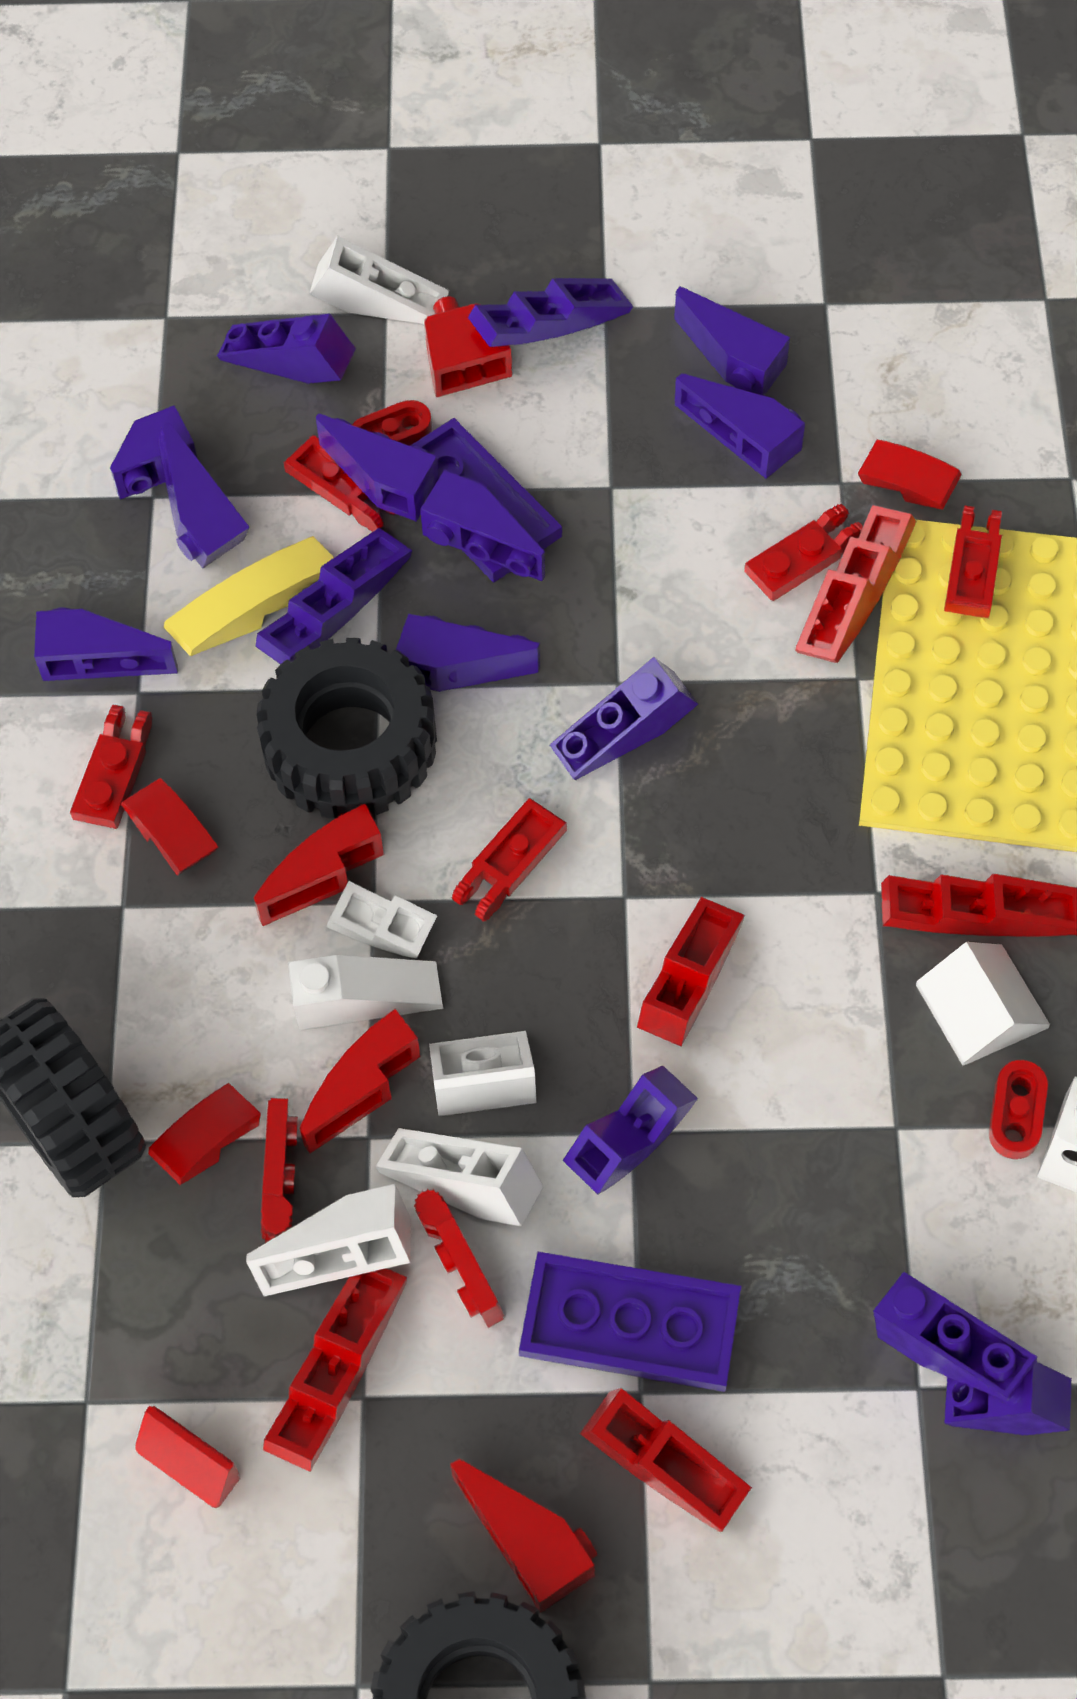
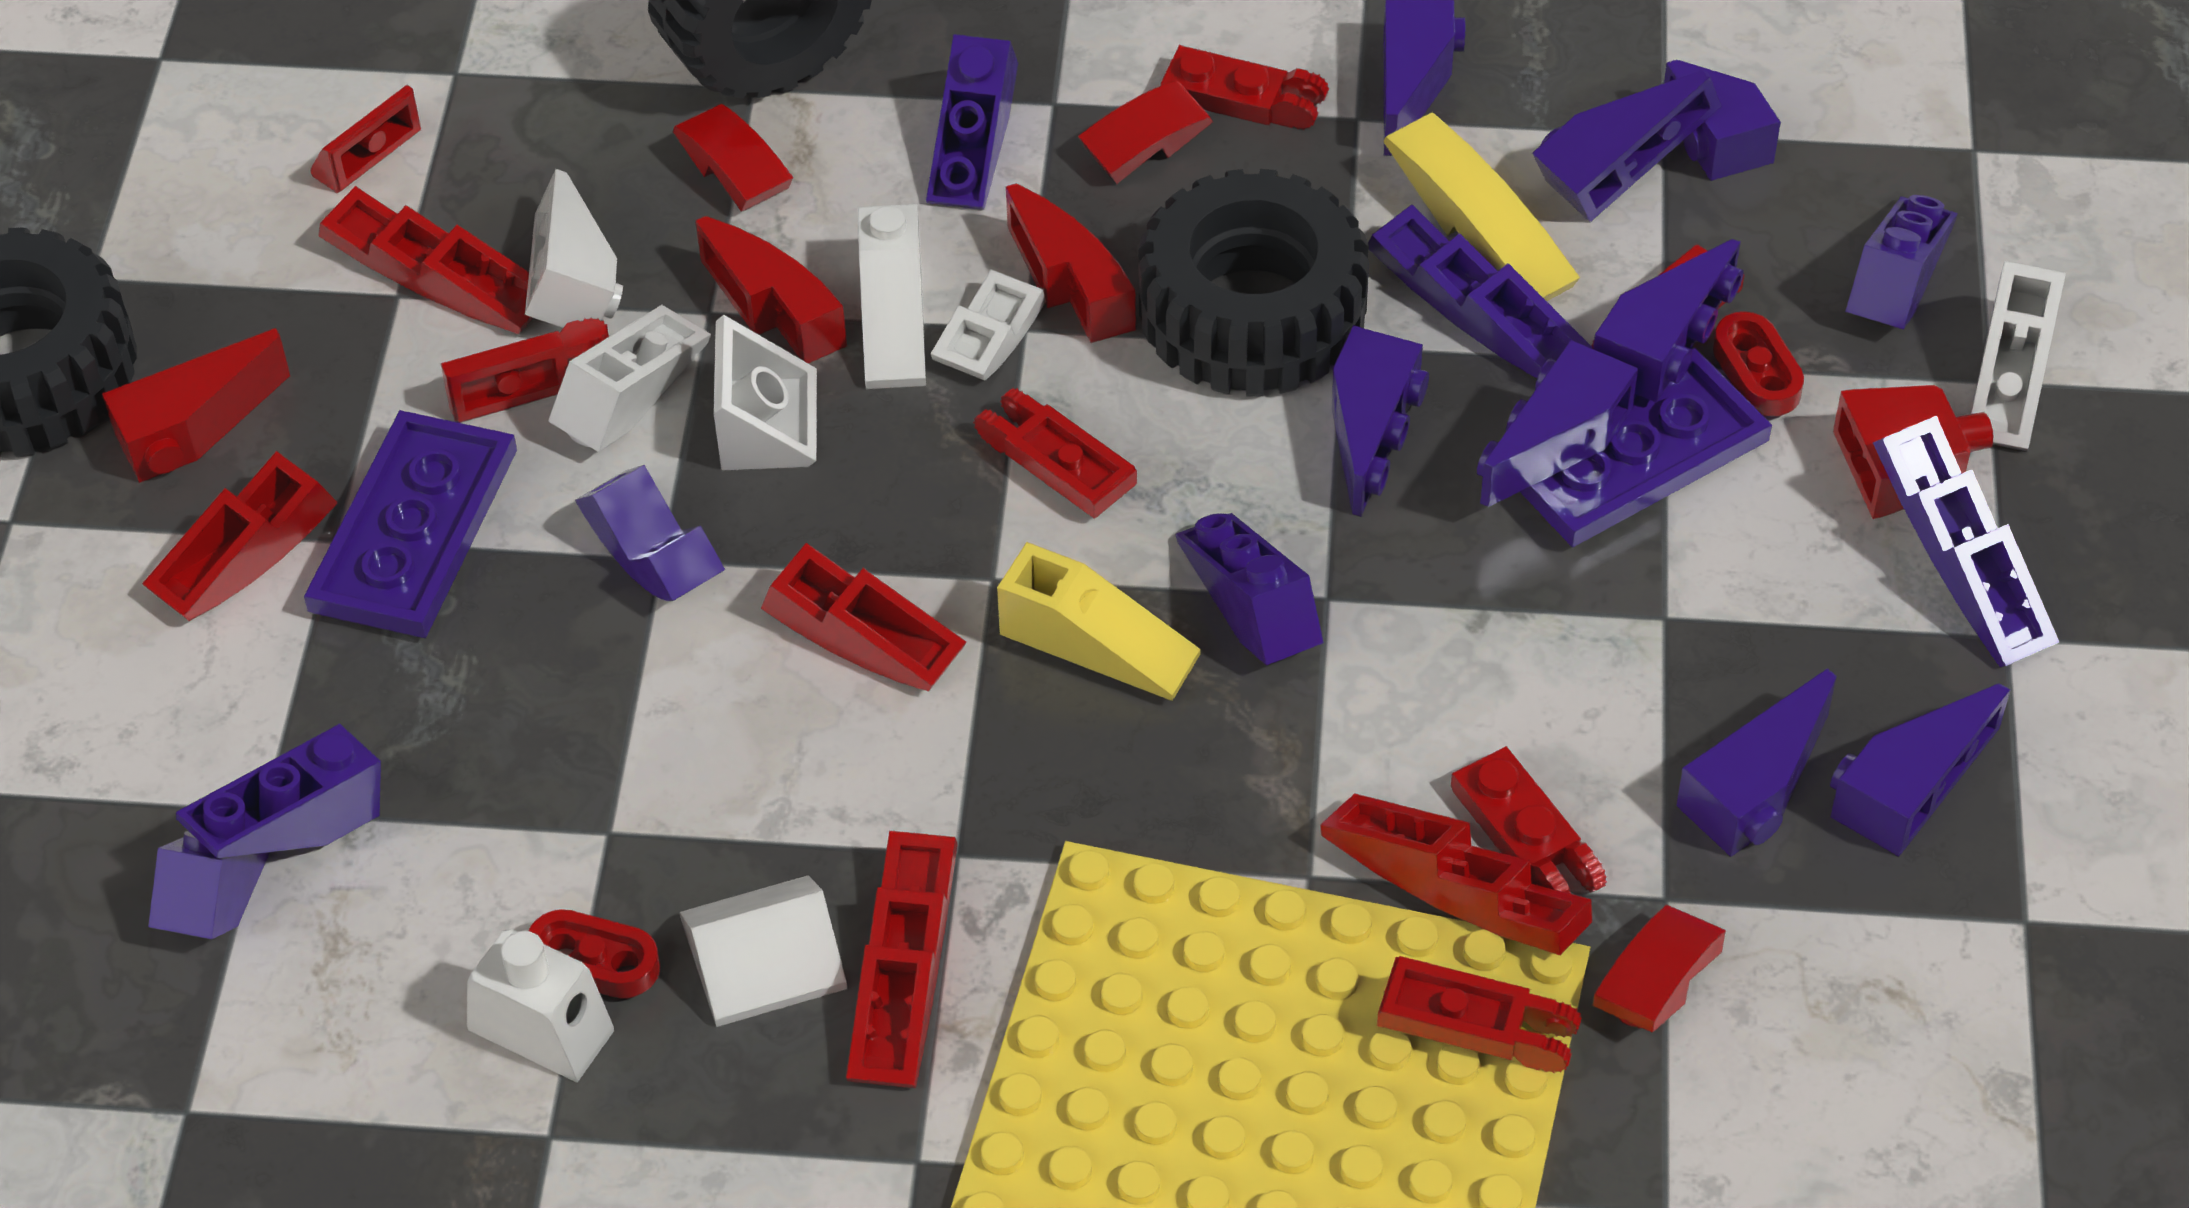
camera: 95 degrees right, 10 degrees down
red hinge [261,1098,298,1243] -> none
none -> dark purple slope [926,34,1018,210]
none -> light yellow slope [997,542,1200,701]

